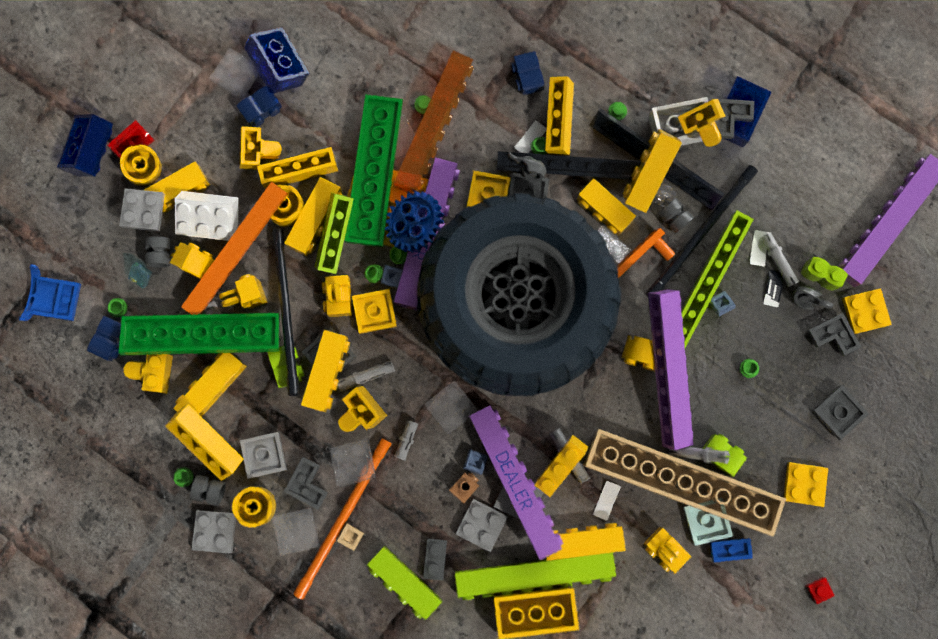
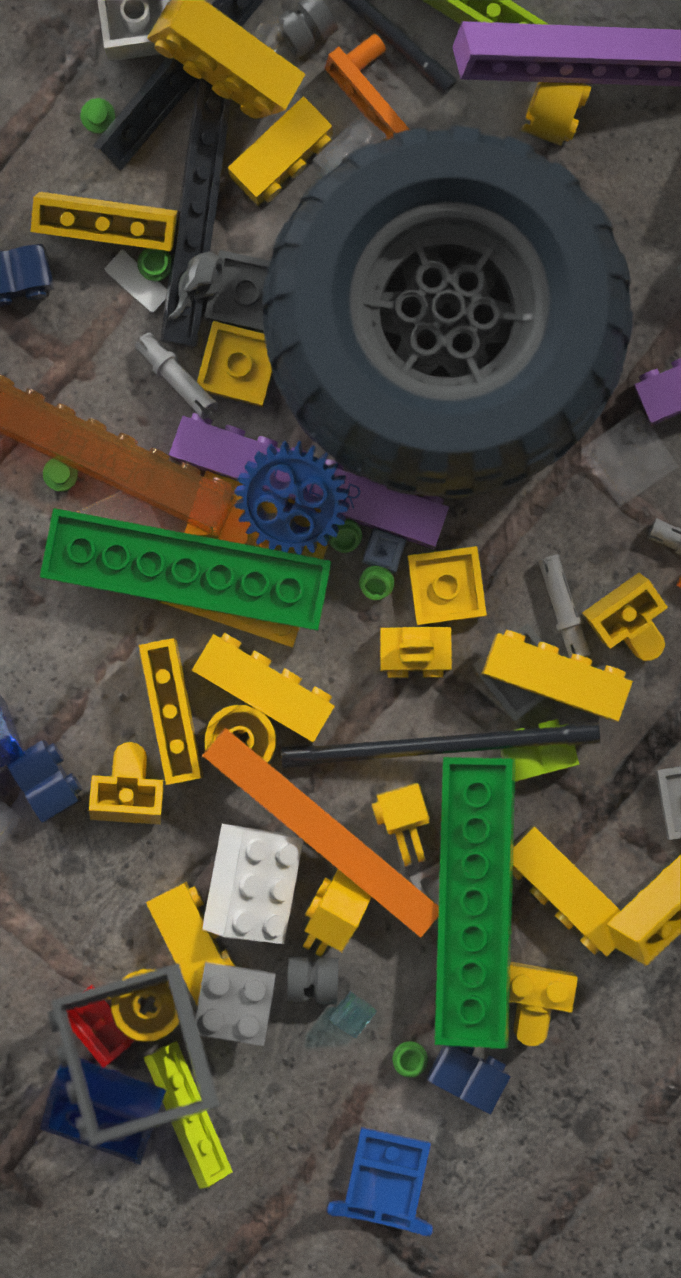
camera: 85 degrees left, 5 degrees up
lime brick [314,193,353,274] -> none
none -> dark grey window [47,963,219,1146]
none -> light grey pin [135,333,218,419]
none -> neon yellow plate [143,1041,233,1189]

